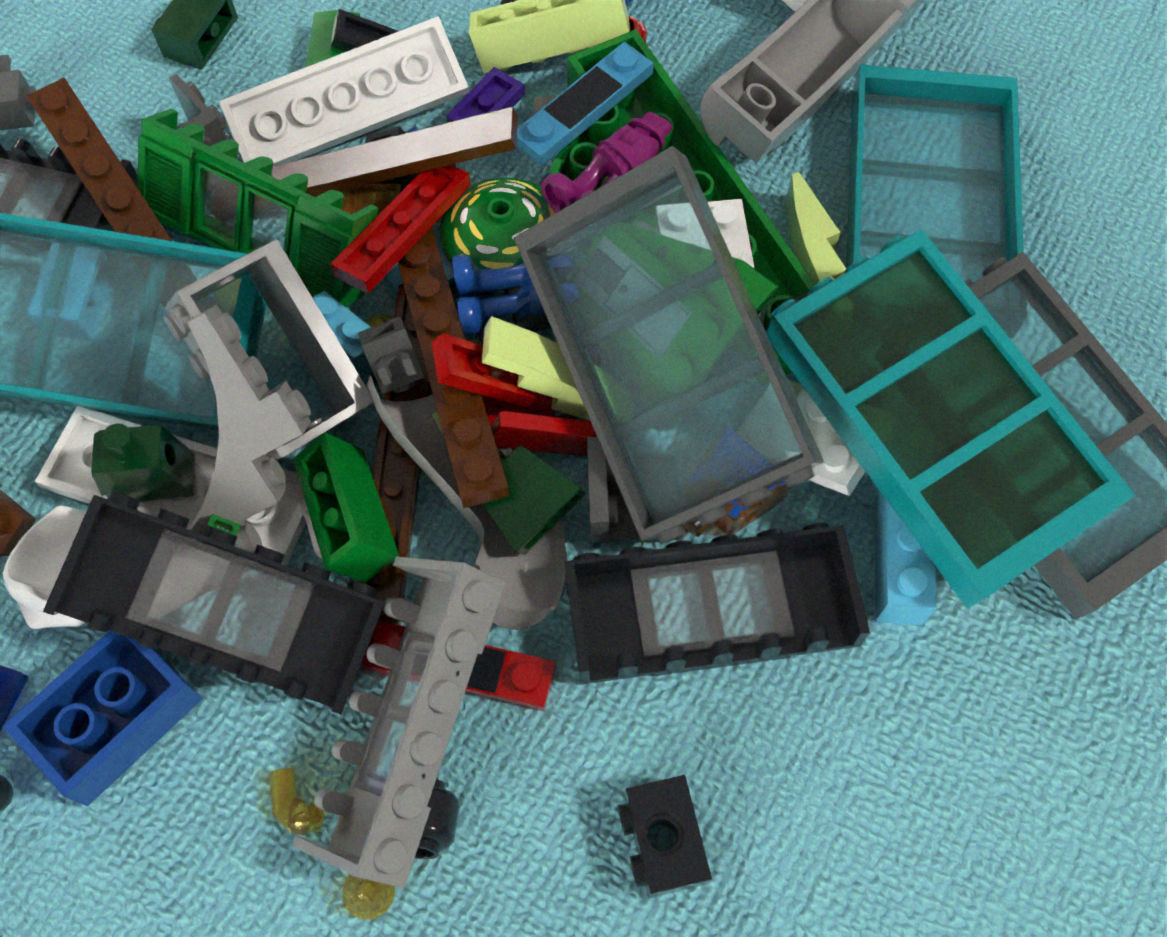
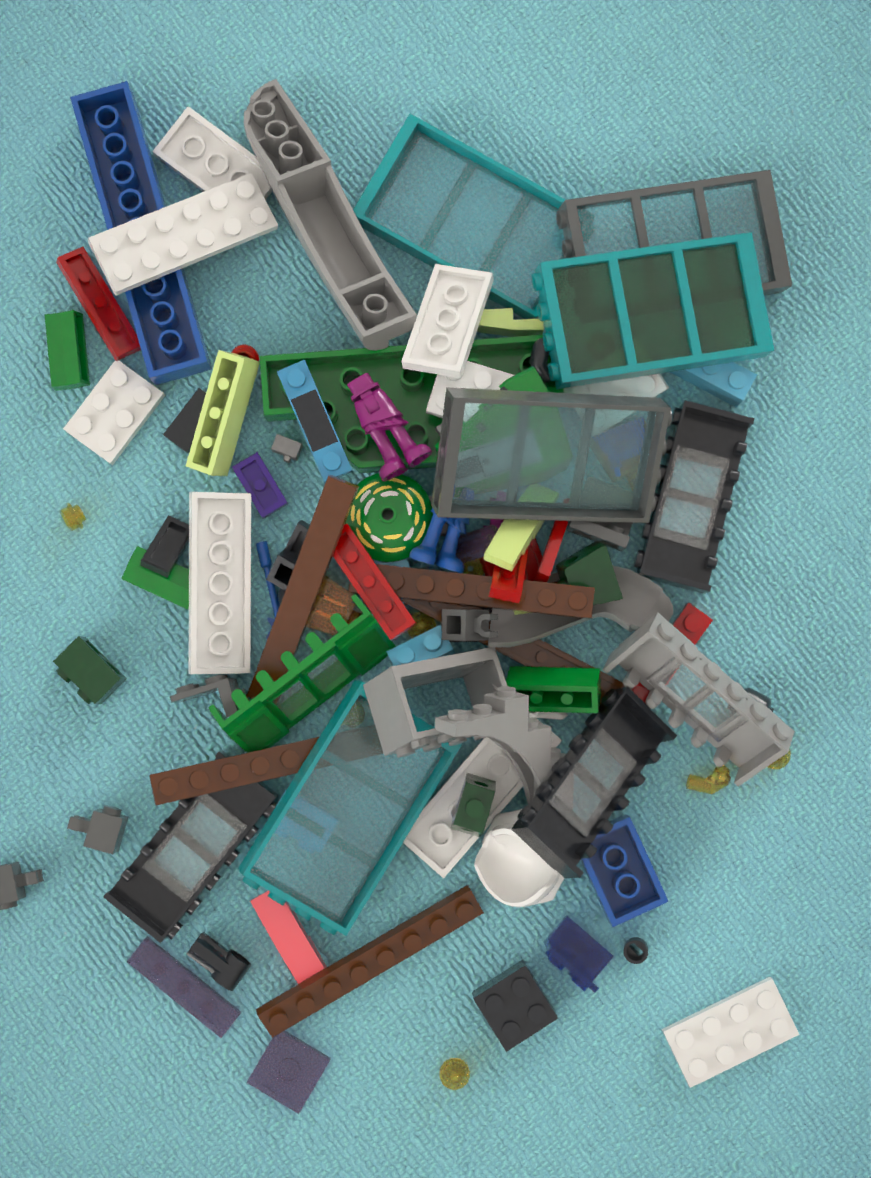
camera: 70 degrees left, 20 degrees up
green piece [207,514,242,536] -> none
black brick [618,775,712,899] -> none
none -> white plate [401,264,494,378]

